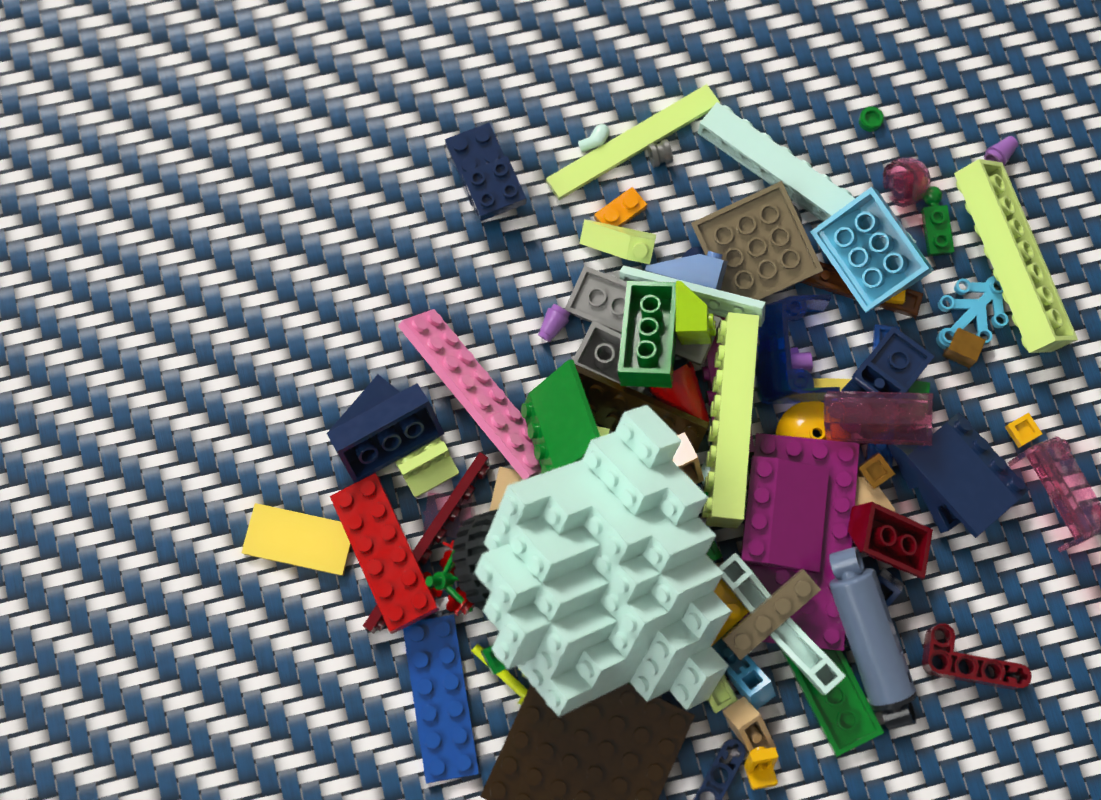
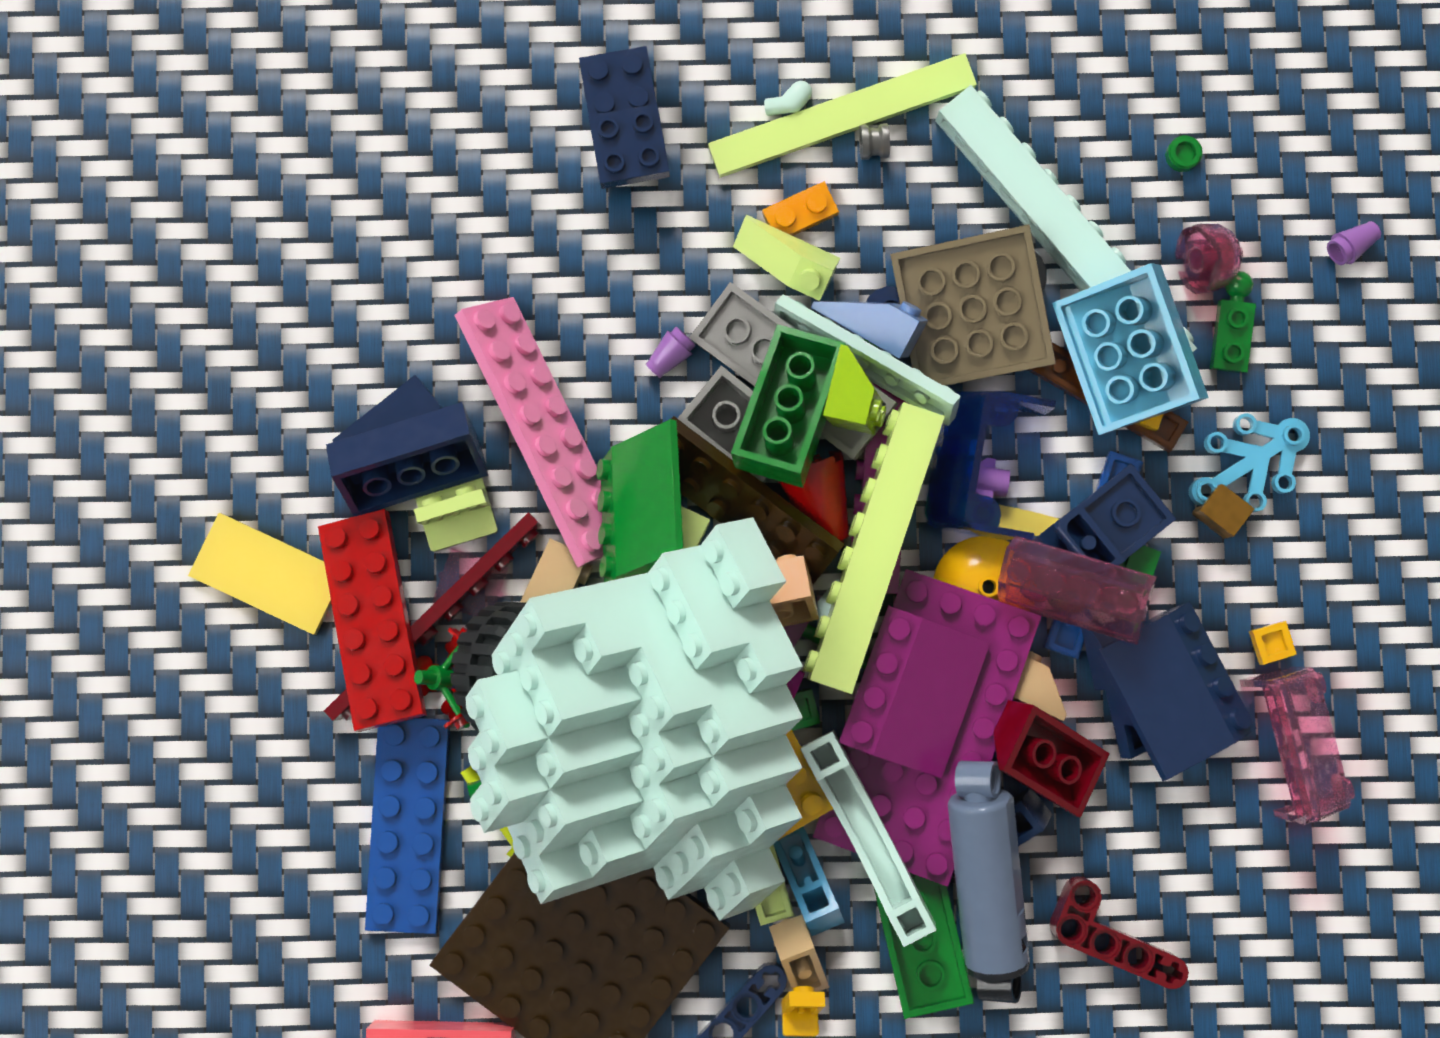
camera: 15 degrees right, 10 degrees up
dark tan plate [722,569,821,660] -> none
pearl gold panel [858,453,895,489] -> none
yellowish green brick [954,159,1078,353] -> none

